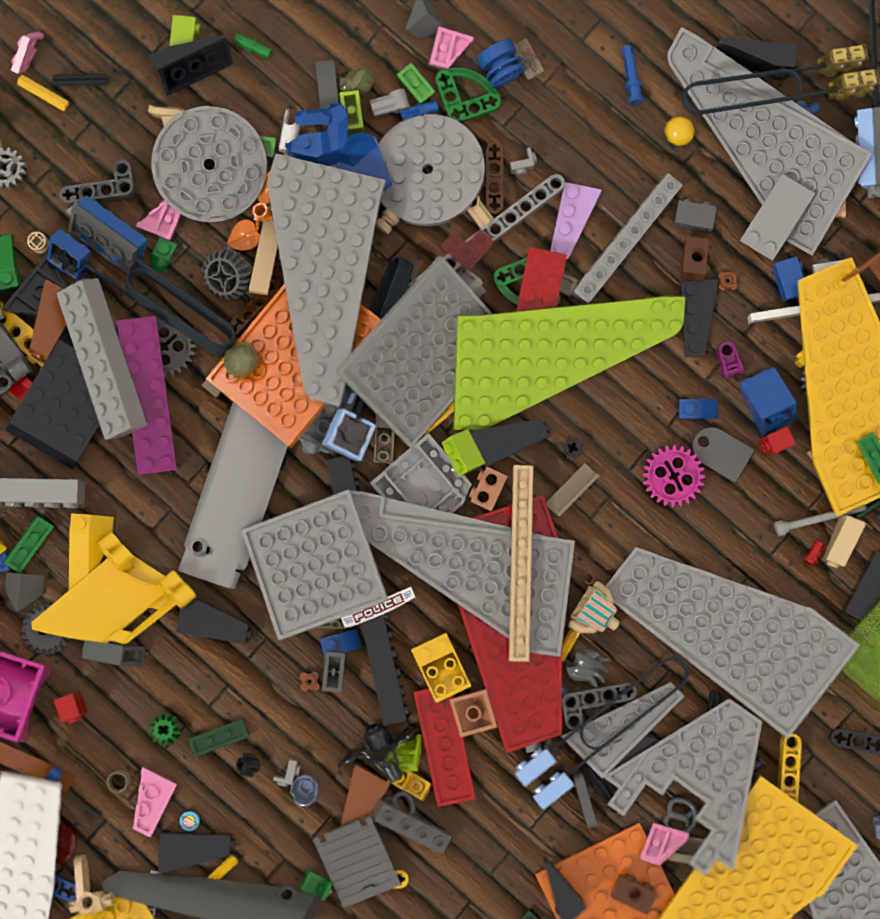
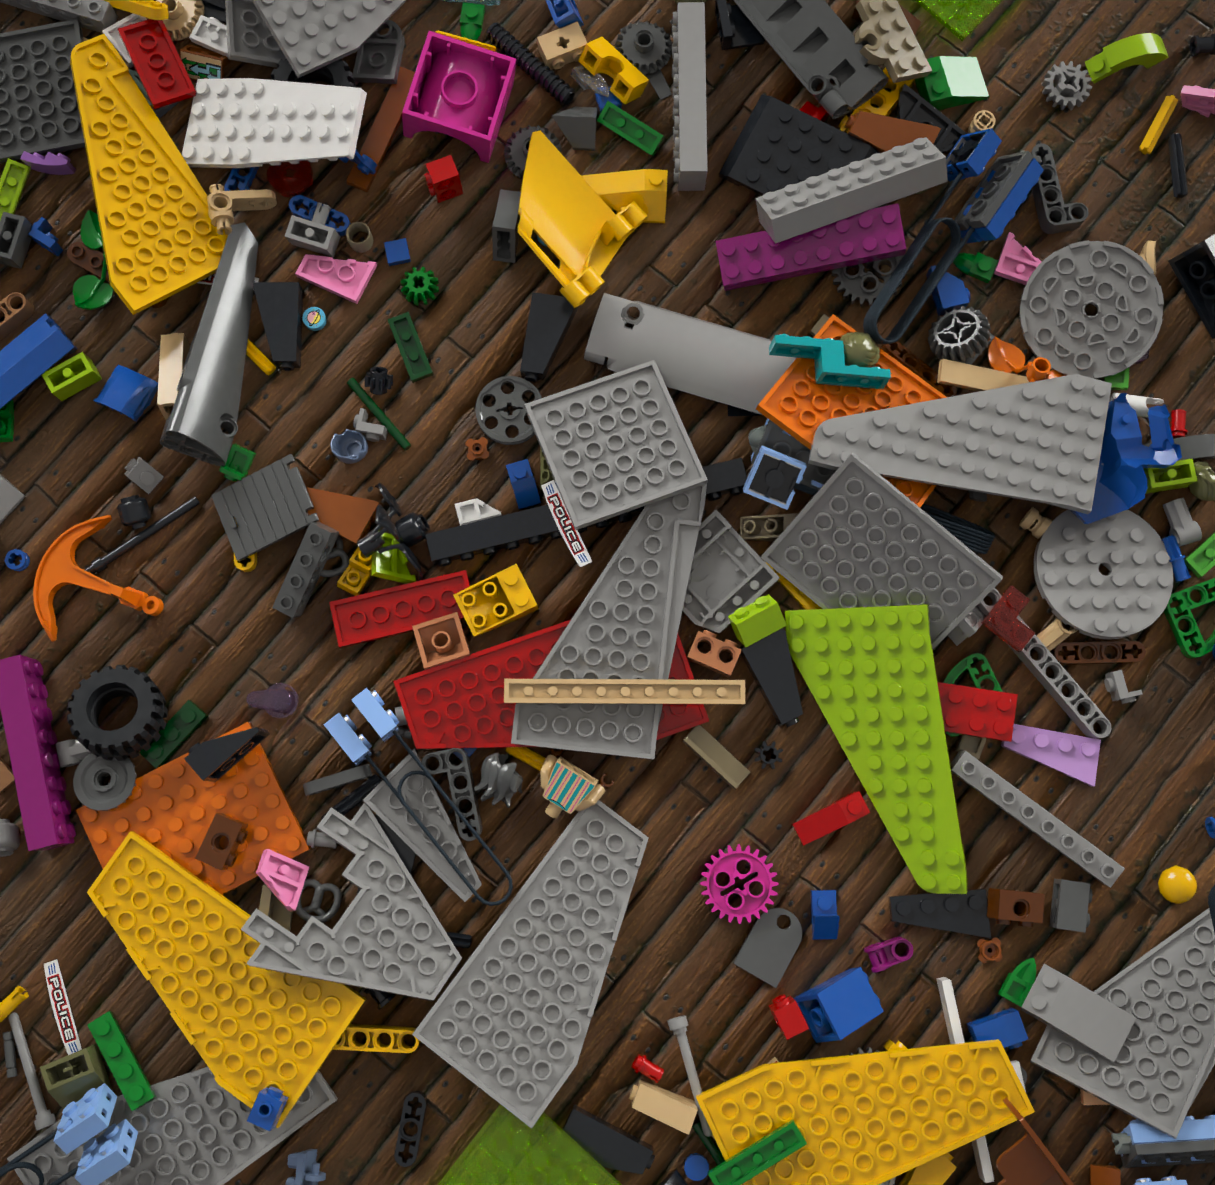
camera: 85 degrees right, 5 degrees down
dark grey slope [322,652,345,692] -> none
none -> clear purple piece [246,683,299,718]
none -> blue brick [247,1086,289,1131]
none -> light grey brick [285,202,340,258]
none -> blue beam [289,195,351,236]
none -> light grey pin [307,829,337,848]
none -> dark green bar [347,378,411,451]
none -> blue tile [384,238,411,266]
none -> white tile [455,498,502,526]
none -> dark grey wedge [475,376,542,445]
none -> teal bracket [769,334,891,389]
none -> red slope [792,791,871,846]
none -> blue slope [926,266,970,316]
none -> green plate [998,958,1036,1007]
none -> red pin [1171,409,1188,439]

